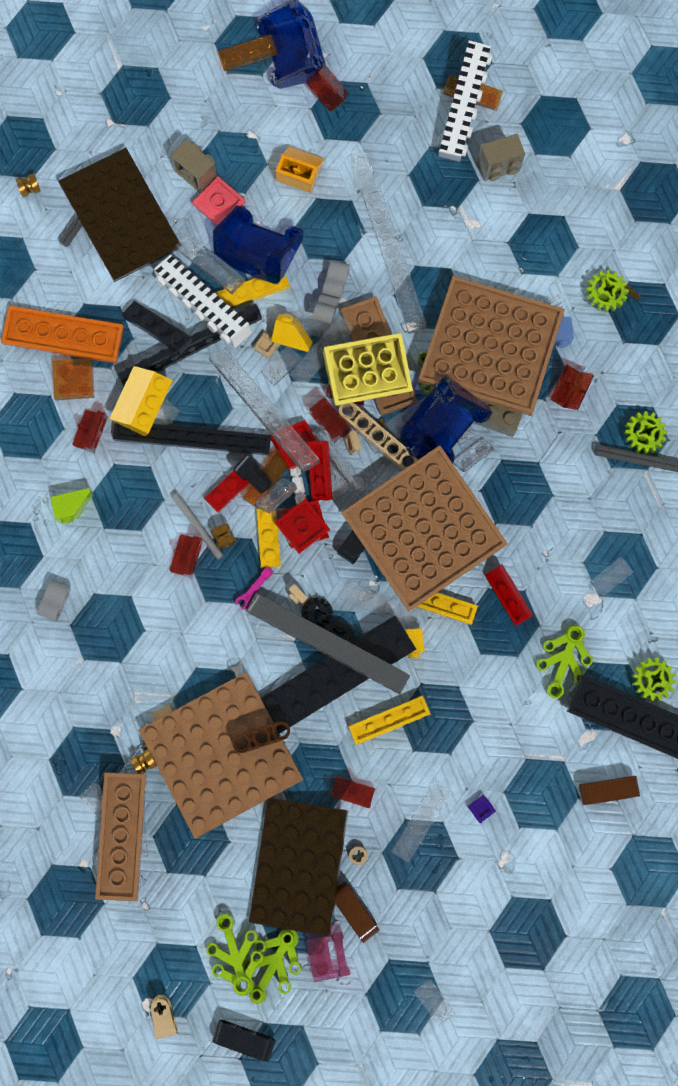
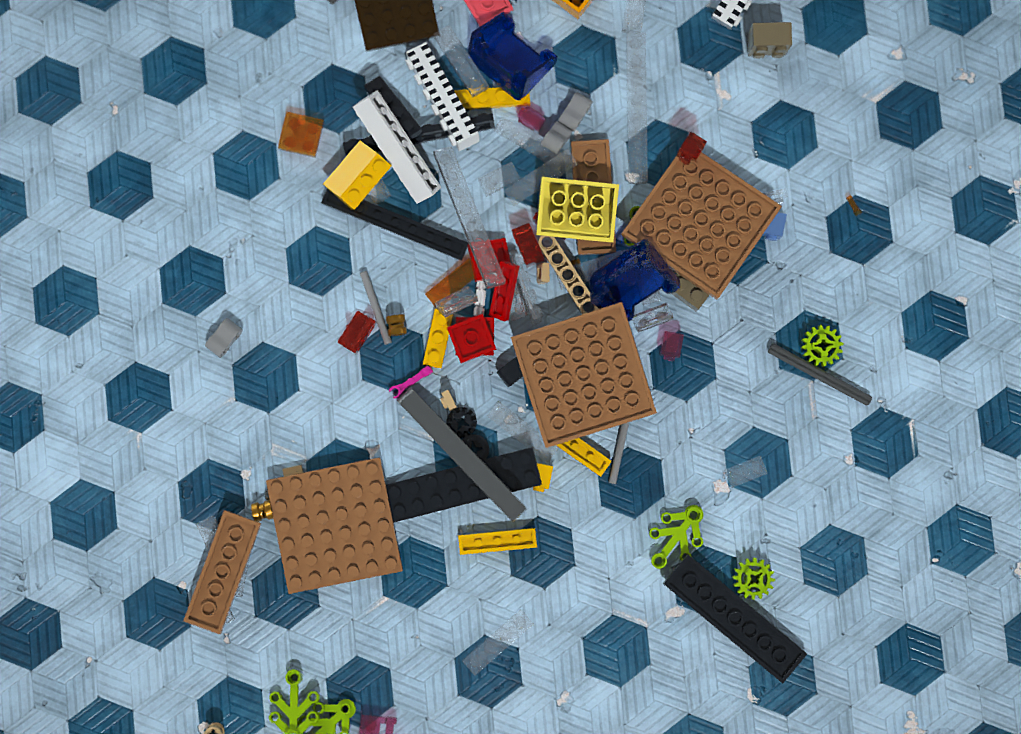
camera: 20 degrees right, 5 degrees up
orange plate [1,306,124,364] -> none
lime slope [50,488,93,525] -> none
clear red panel [72,410,108,453] -> none
red plate [204,470,249,513] -> none
black piece [232,455,273,494] -> none
reddish brown beam [232,721,290,753] -> none
dark brown plate [249,798,348,937] -> none
tan tile [253,332,280,359] -> none
yellow slope [271,314,312,352] -> none
clear red panel [330,776,375,809] -> none
reddish brown beam [335,881,380,943] -> none
tan bush [349,846,367,865] -> none
dark purple tile [467,795,496,823] -> none
red plate [485,564,533,626] -> none
clear red panel [550,364,594,410] -> none
reddish brown beam [579,776,640,805] -> none
lime gear [586,270,629,313] -> none
none -> white brick [353,90,441,204]
none -> clear pink brick [517,105,546,132]
none -> light grey bar [609,422,629,484]
none -> clear pink brick [659,331,684,361]
none -> clear red brick [676,132,707,165]

